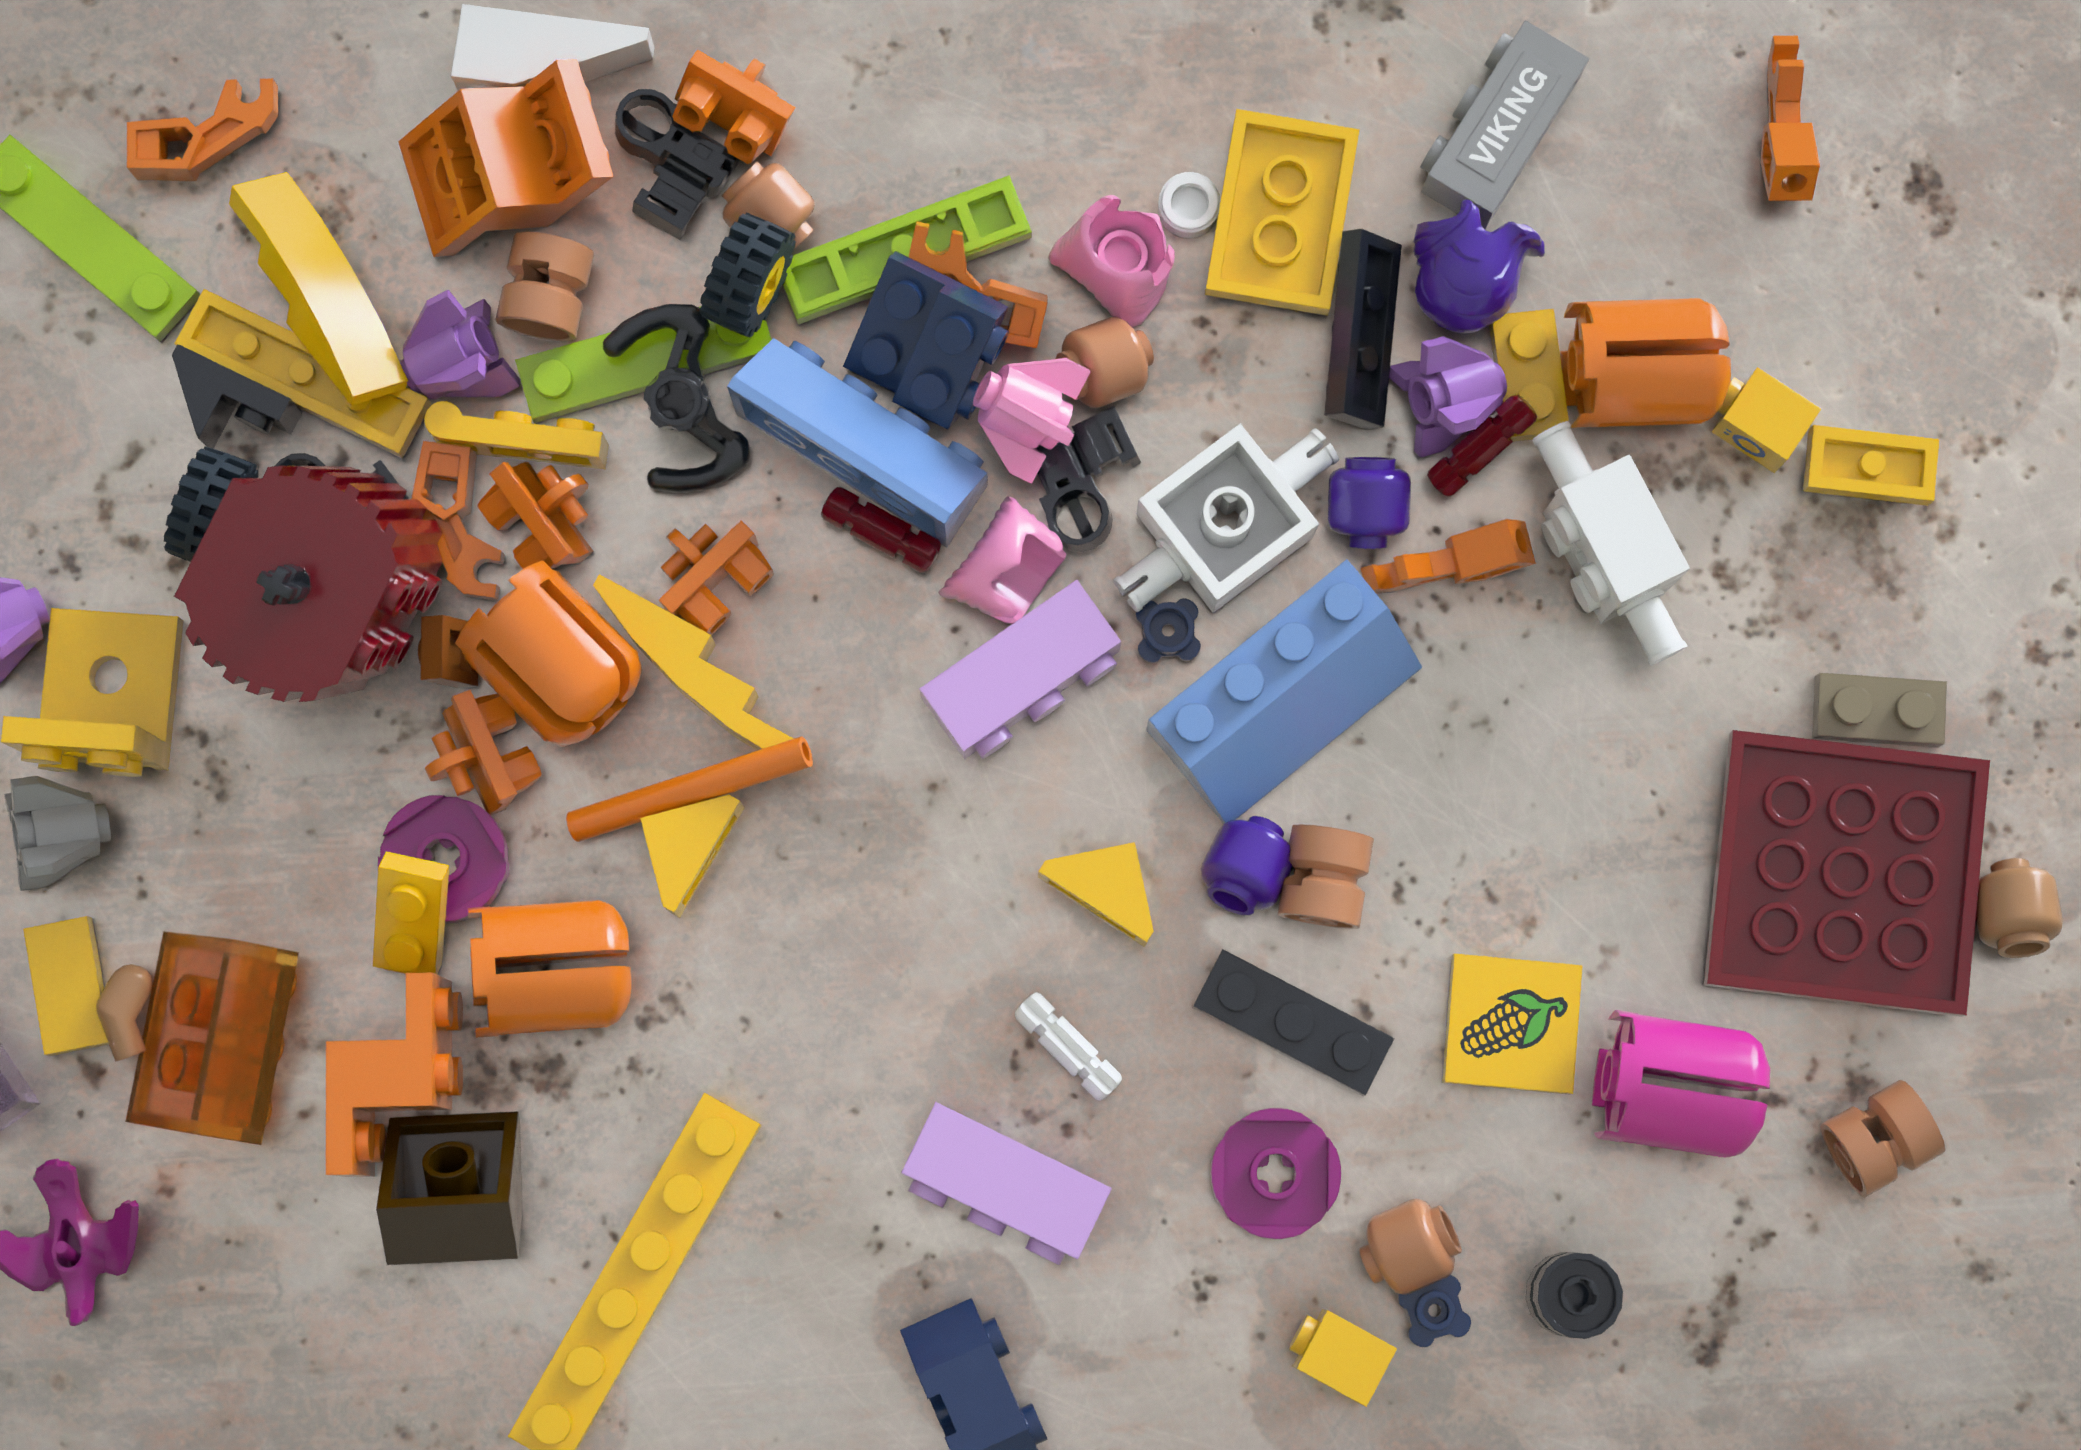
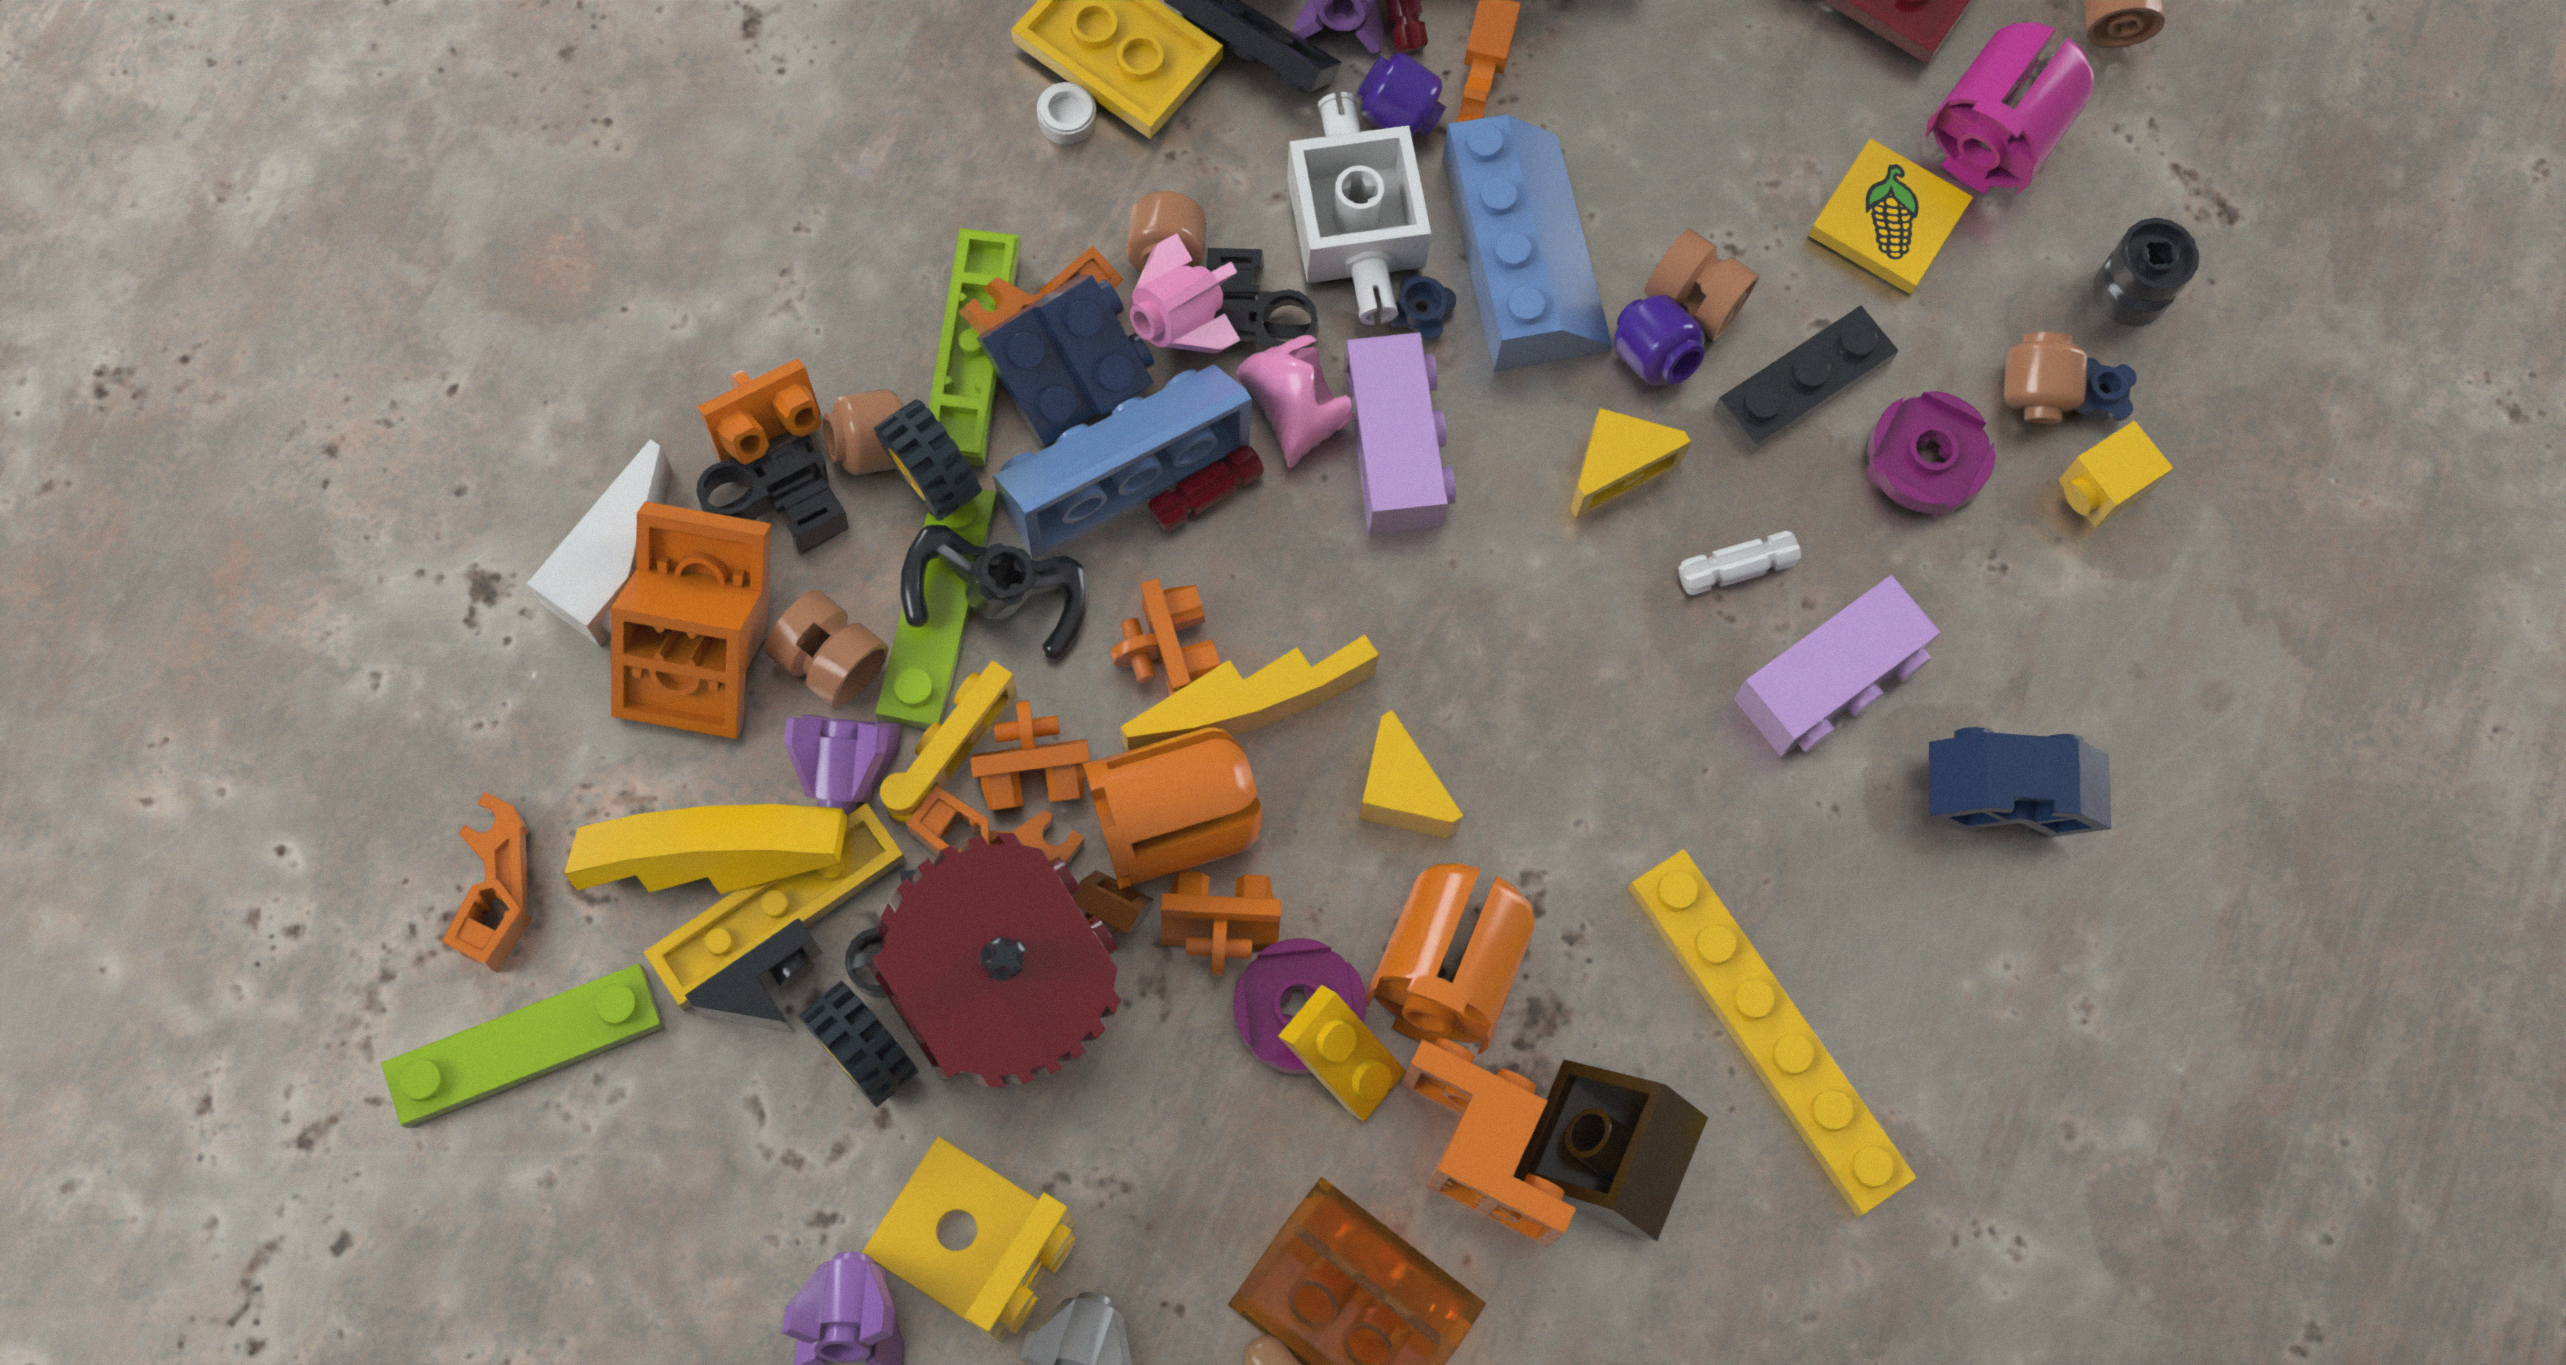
camera: 65 degrees left, 10 degrees down
orange piece [566,736,813,842] -> none
bright pink hair [1048,195,1175,328] -> none

